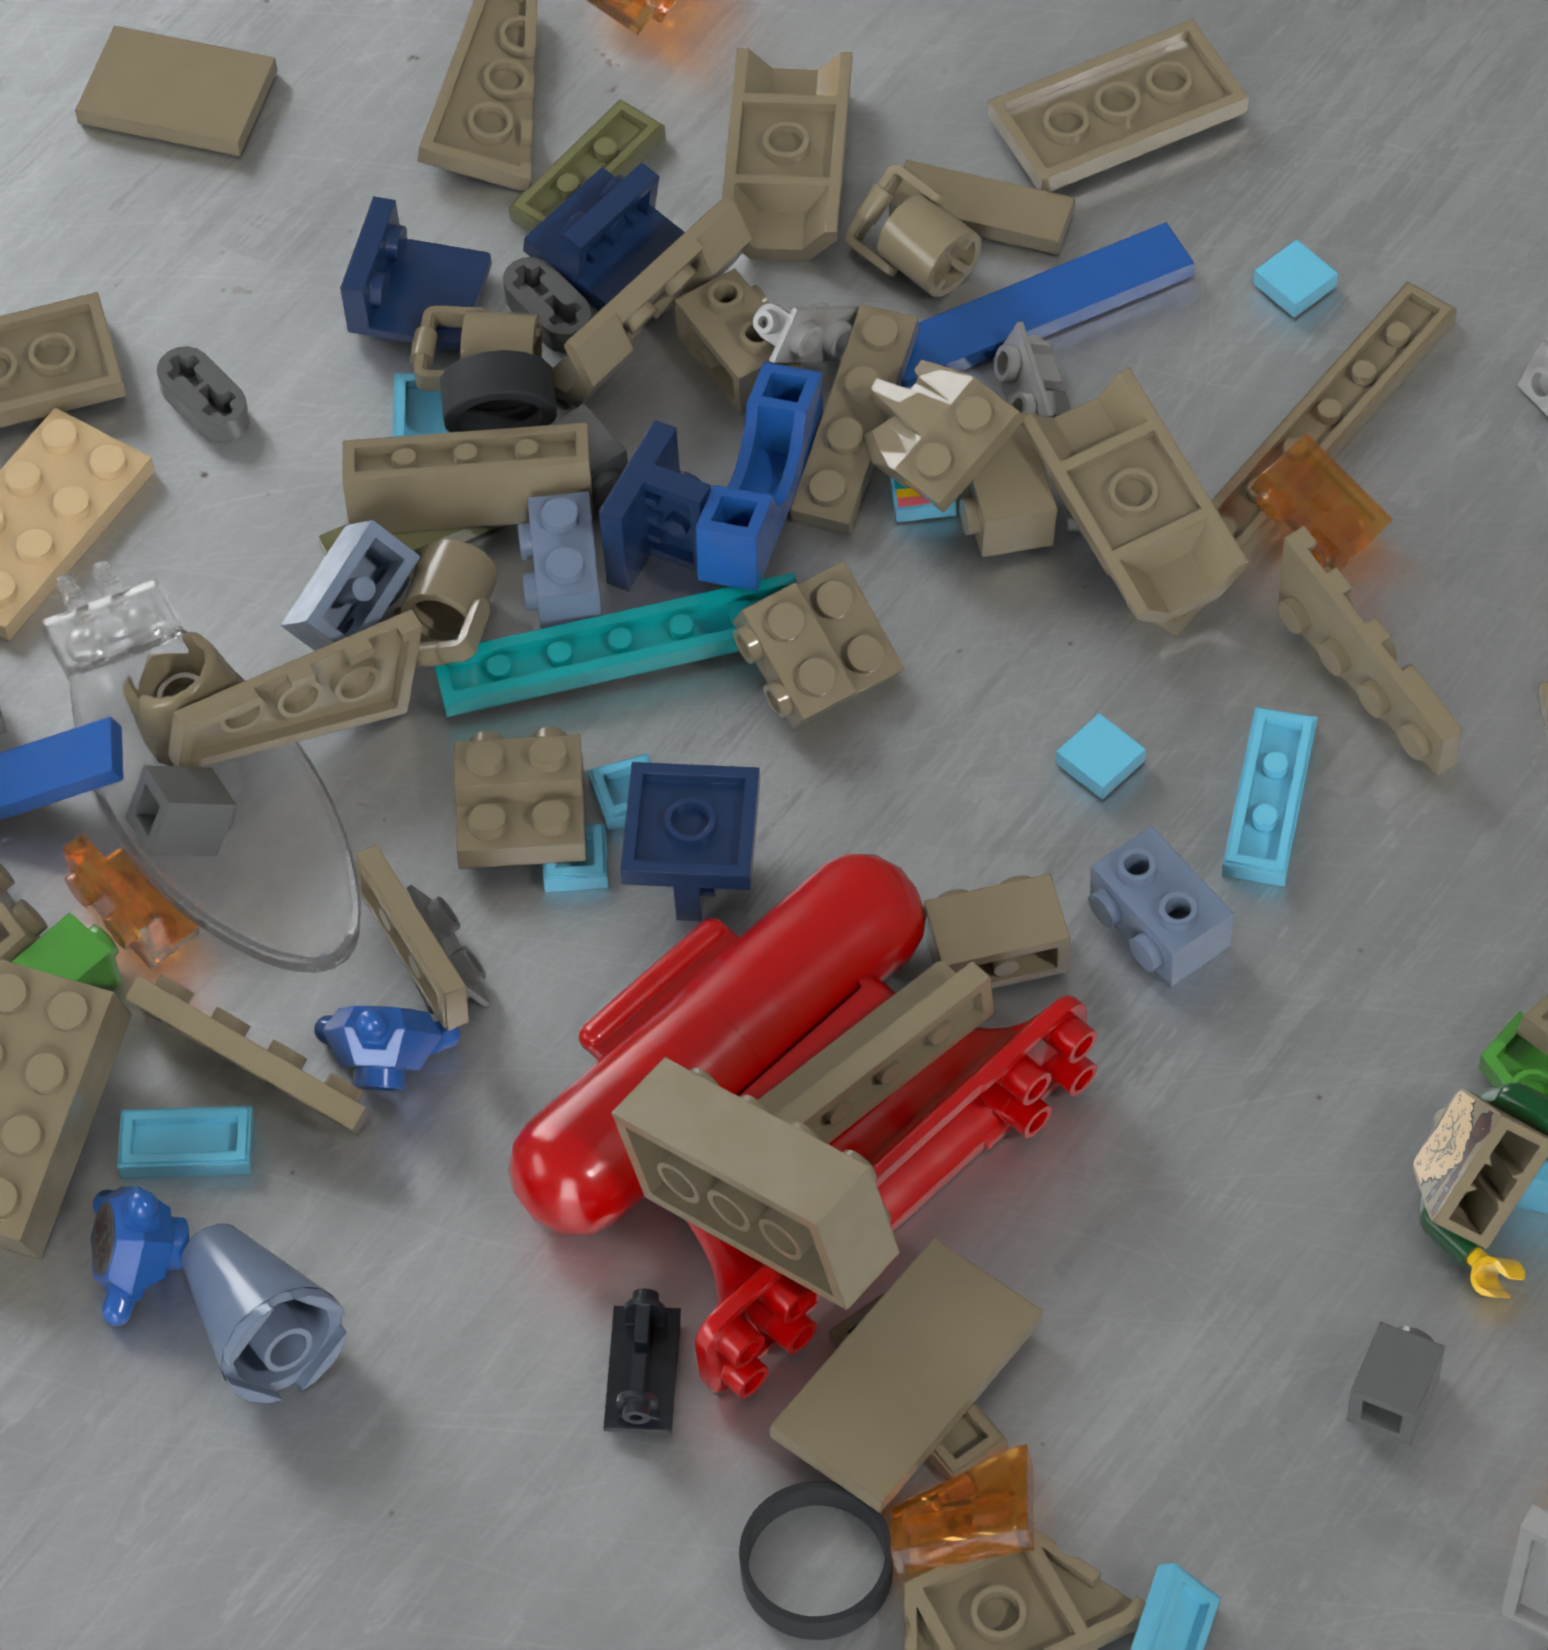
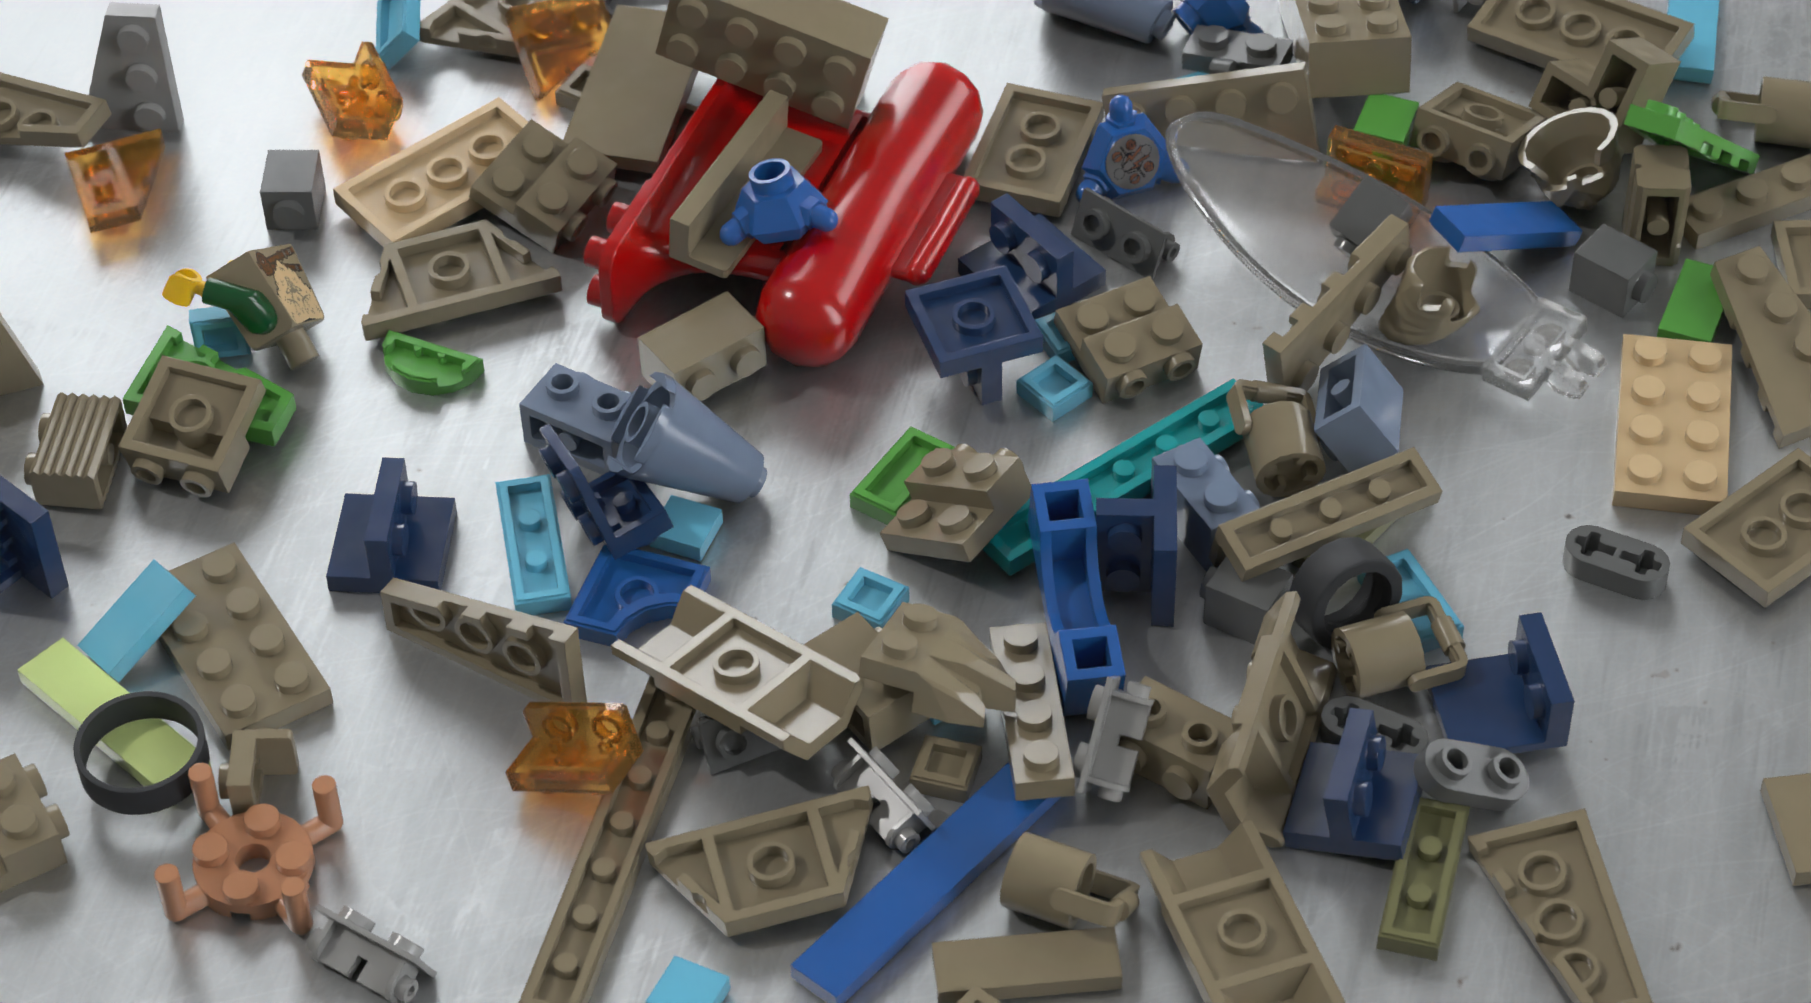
camera: 155 degrees right, 10 degrees down
dark tan tile [355,844,469,1031] -> none
none -> clear orange bracket [302,41,403,141]
none -> dark blue bracket [326,457,457,593]
none -> tan plate [333,97,528,247]
none -> dark tan wing [361,219,562,341]
none -> bright green tile [382,330,485,396]
none -> dark tan plate [469,119,618,254]
none -> dark blue bracket [538,424,674,560]
none -> blue tile [563,545,711,647]
none -> sand blue cone [607,372,767,503]
none -> dark tan wing [645,785,873,937]
none -> blue rock [719,158,838,246]
none -> medium azure tile [832,567,910,628]
none -> bright green tile [849,426,955,525]
none -> dark blue bracket [958,193,1106,319]
none -> dark tan plate [964,83,1104,218]
none -> dark grey plate [1182,25,1293,74]
none -> dark grey plate [1413,738,1529,811]

